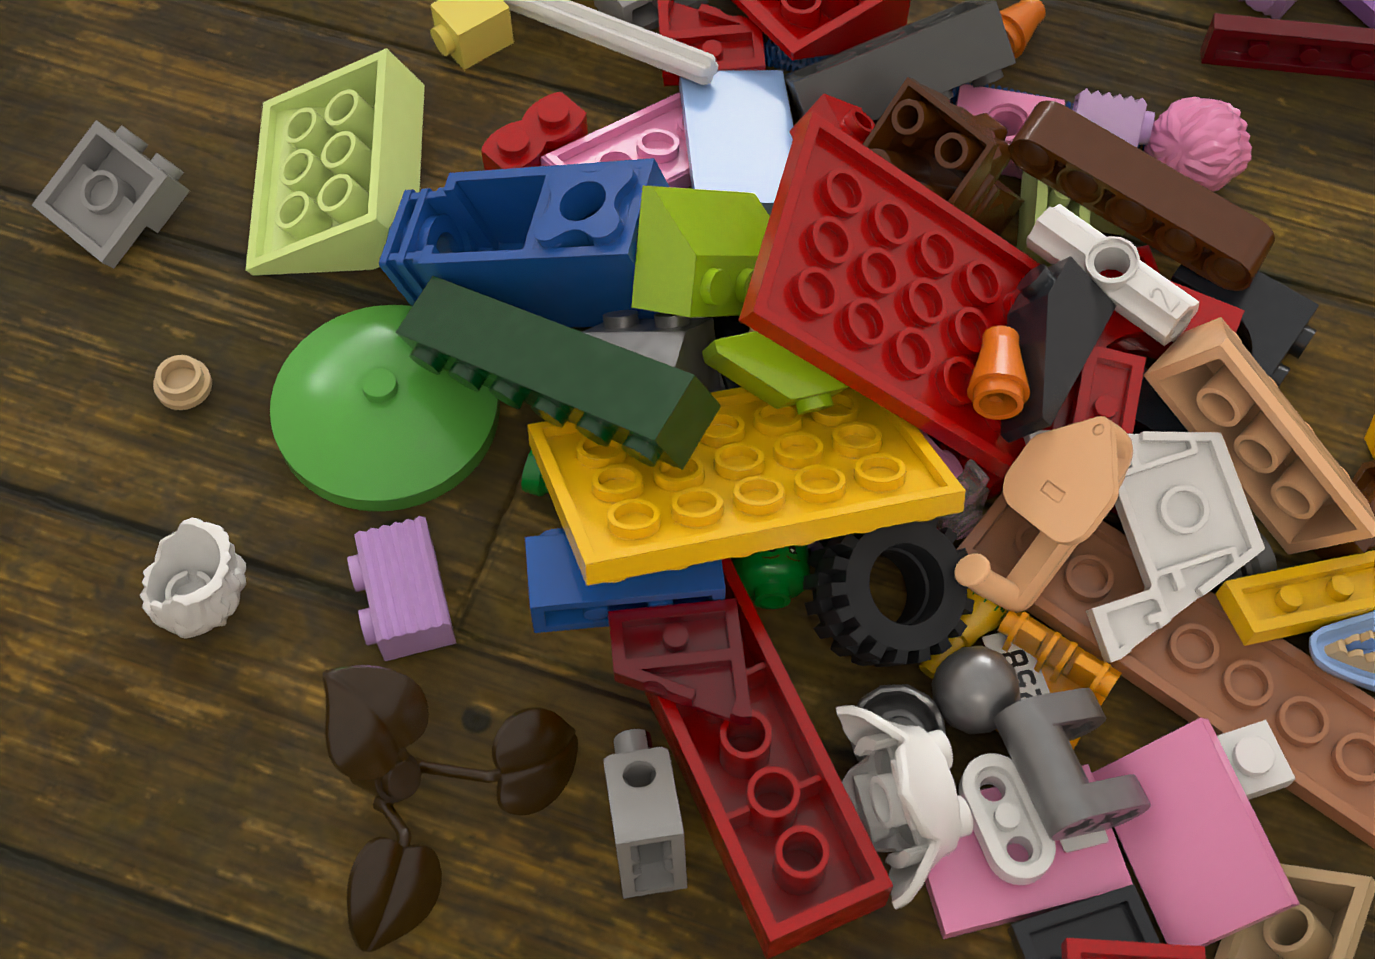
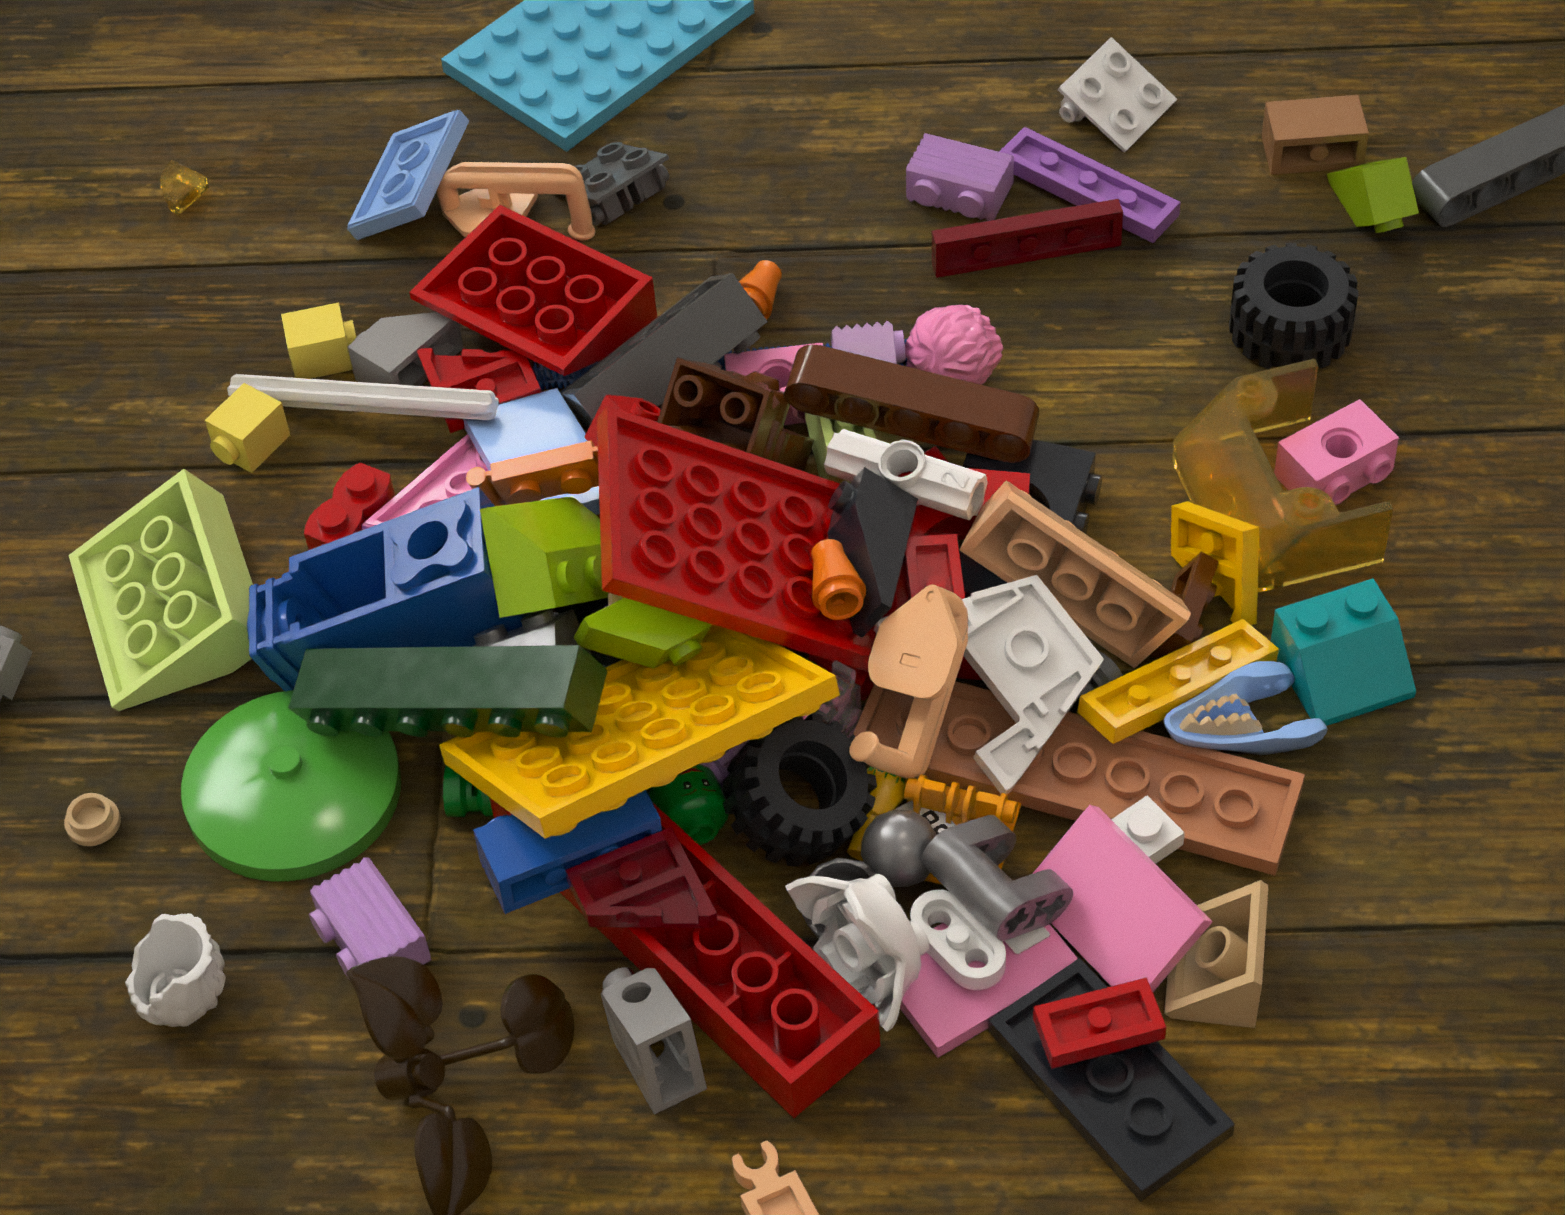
camera: 15 degrees left, 10 degrees down
none -> orange plate [466,440,599,506]

